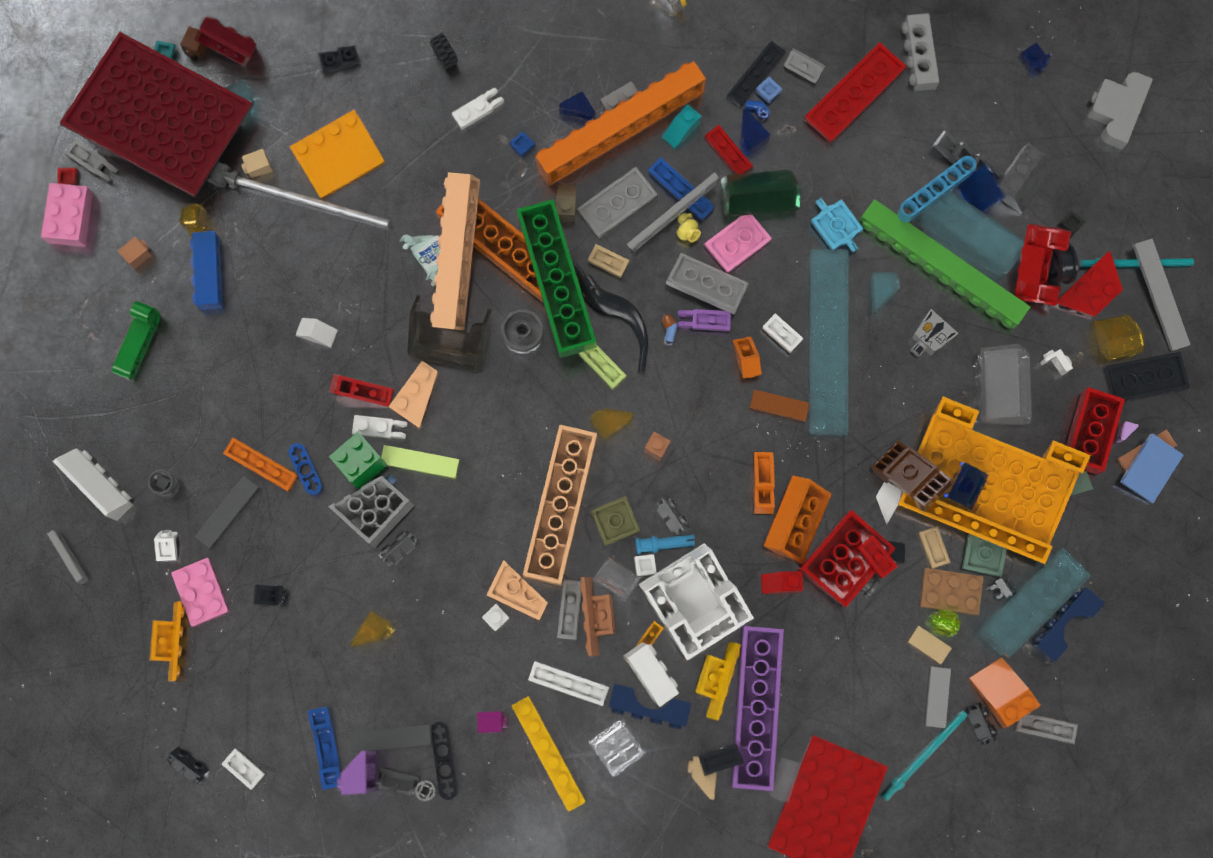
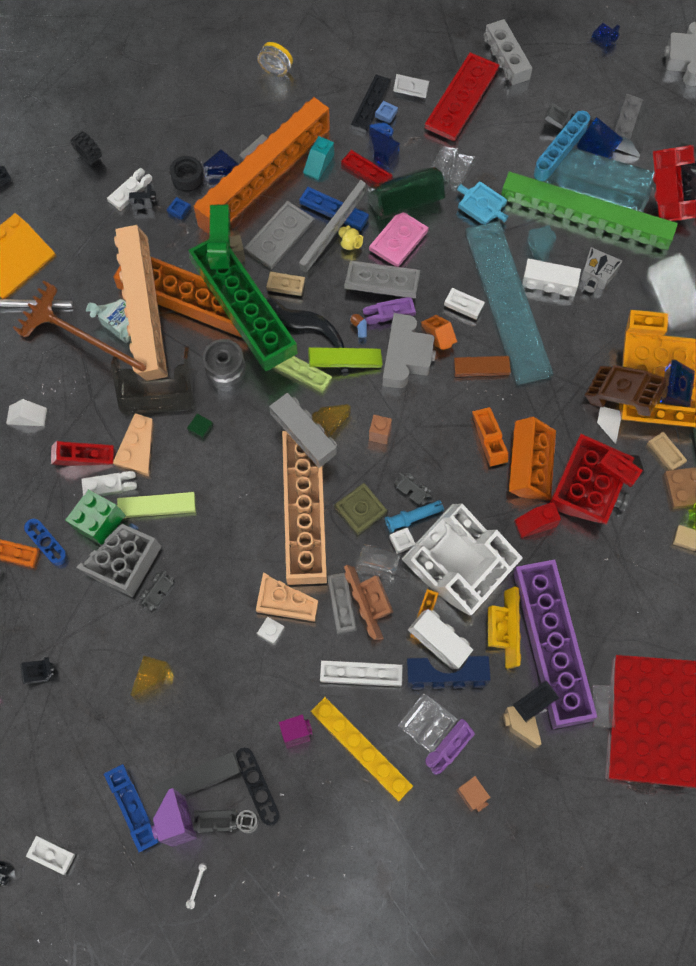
camera: 15 degrees left, 10 degrees down
none -> dark orange piece [13,280,146,371]
none -> black bracket [129,184,156,209]
none -> black tyre [170,156,203,190]
none -> white hinge [186,863,207,909]
none -> dark green tile [187,413,213,439]
none -> green beam [207,204,230,269]
none -> light grey brick [269,393,337,468]
none -> lime tile [308,347,383,368]
none -> light grey brick [382,313,436,388]
none -> medium lavender hinge [425,719,475,775]
none -> clear slope [428,146,475,187]
none -> nougat brick [456,776,491,812]
none -> white brick [522,259,581,296]

